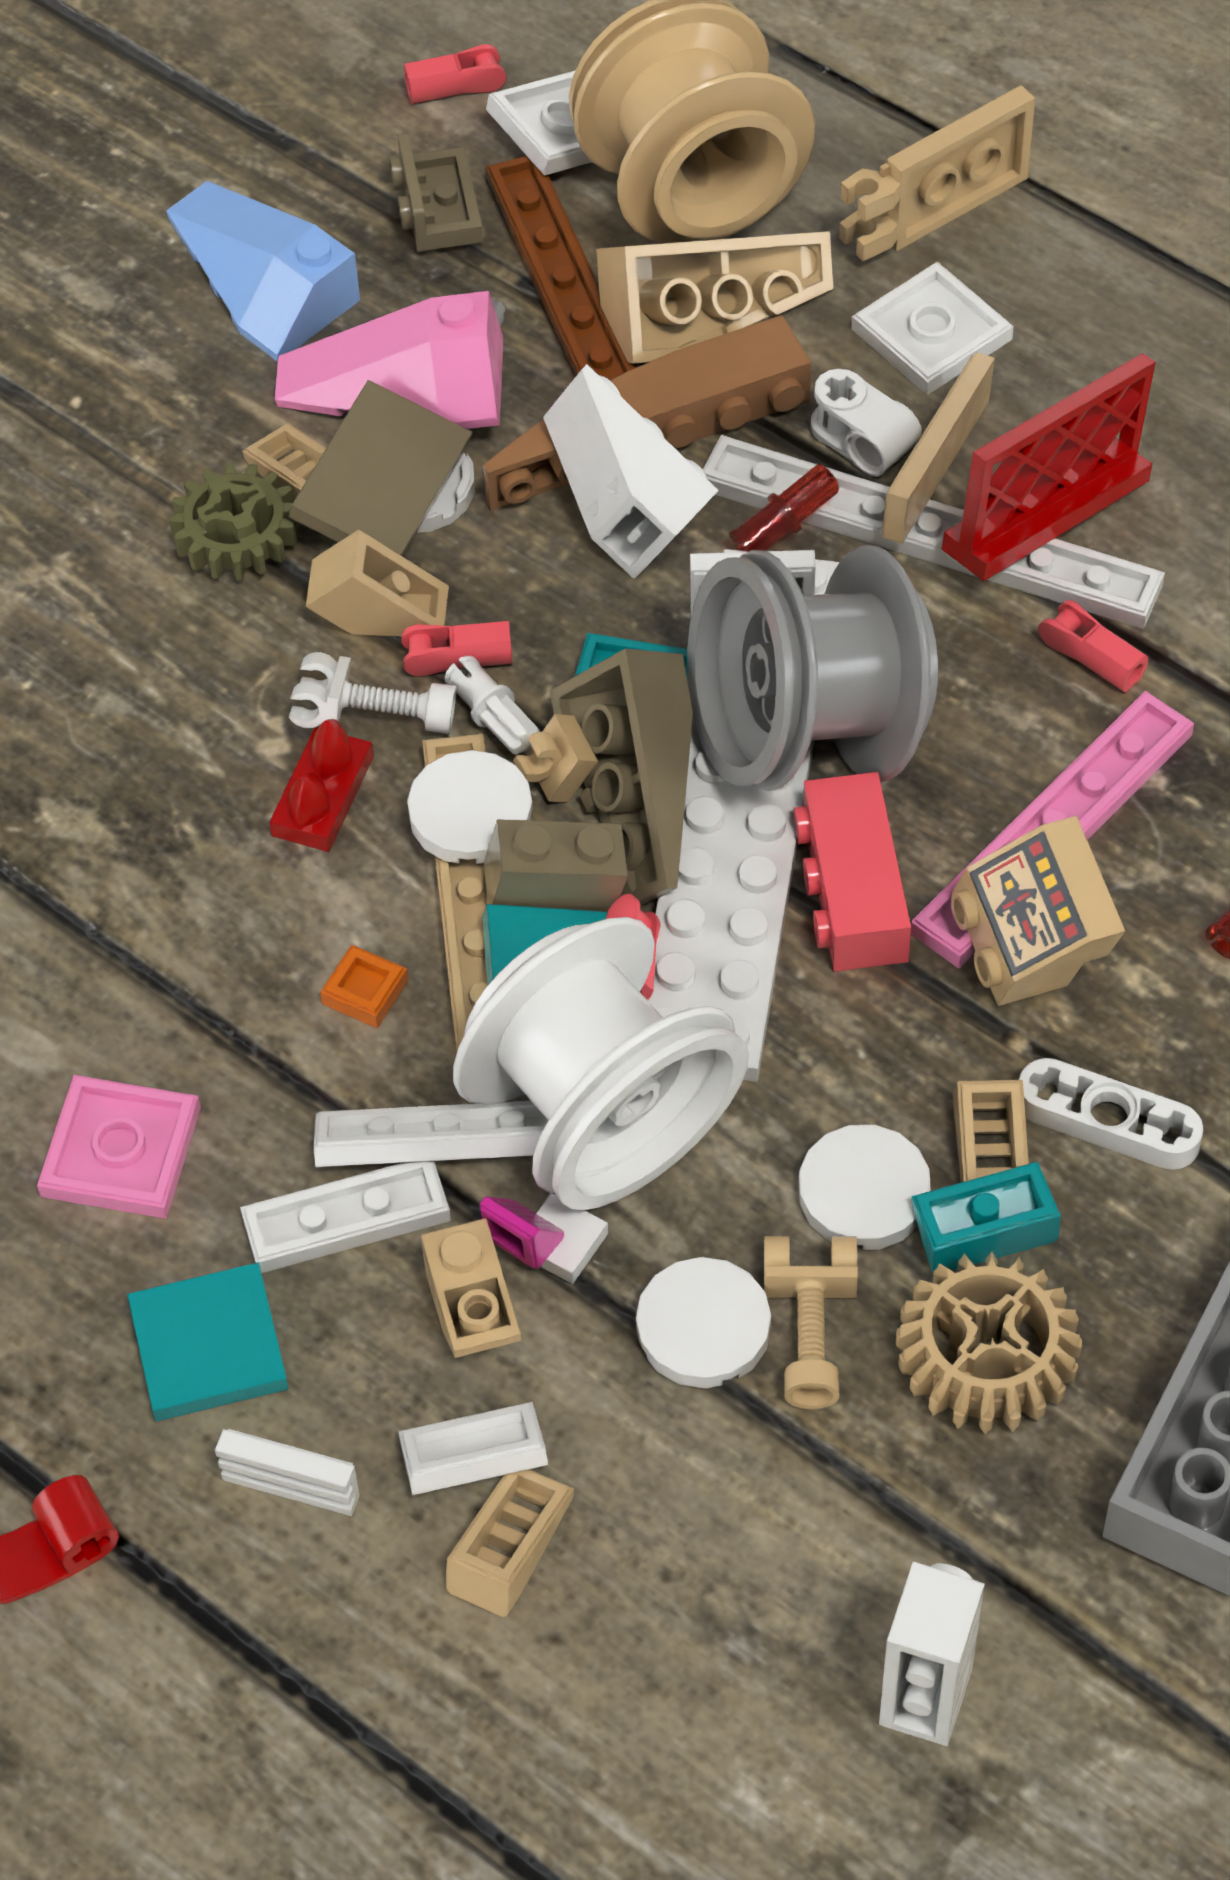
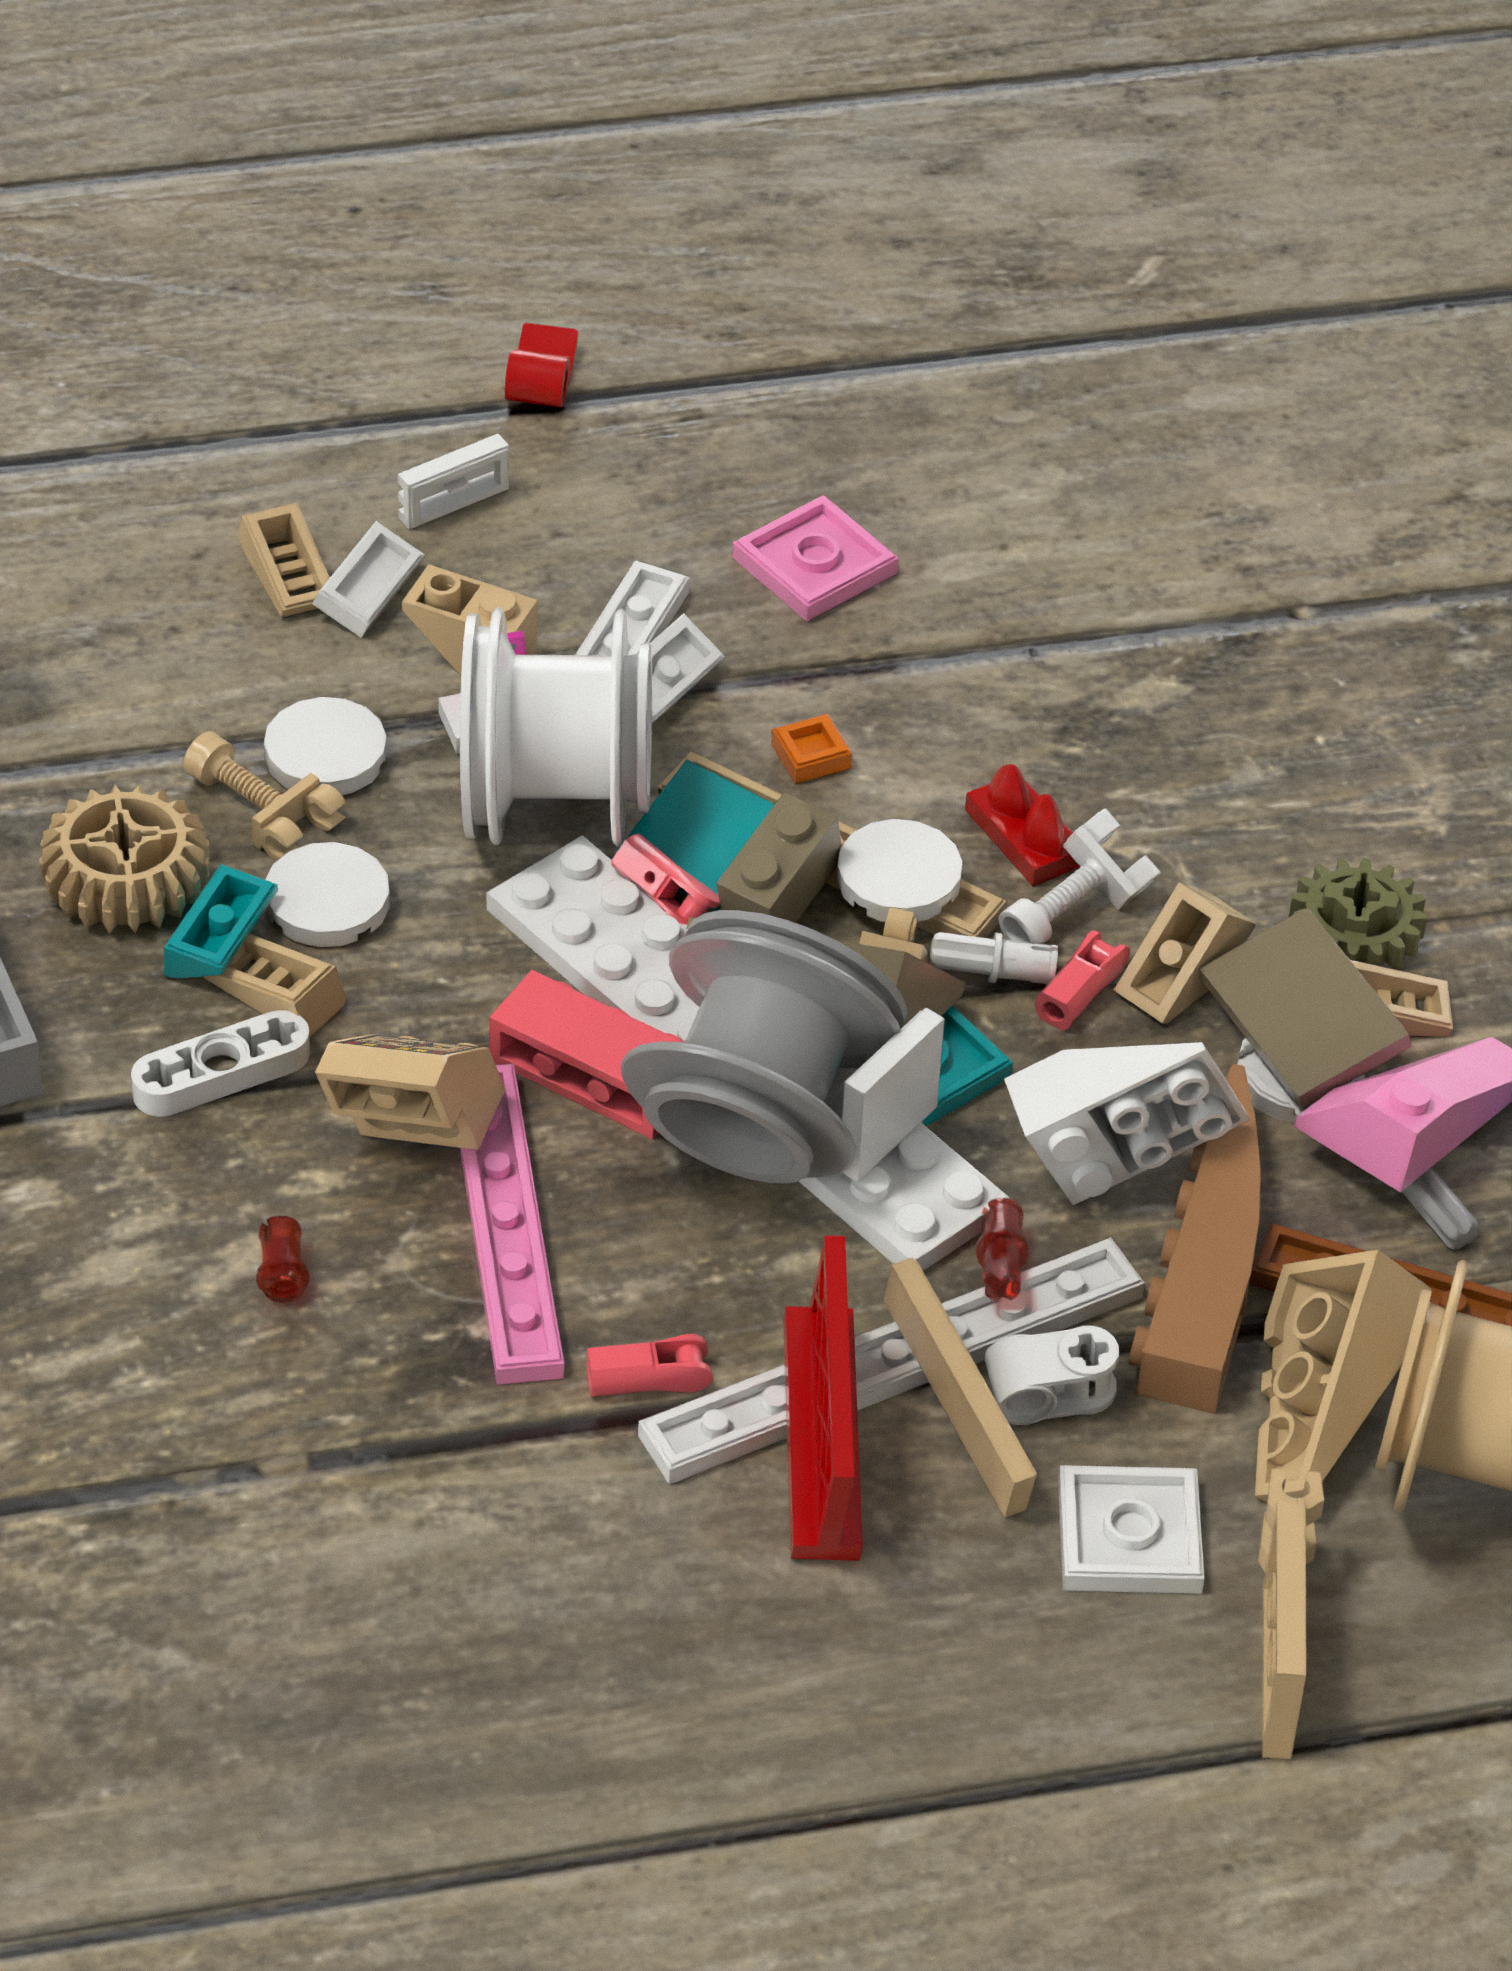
camera: 125 degrees right, 10 degrees down
teal tile [127,1262,289,1422] -> none

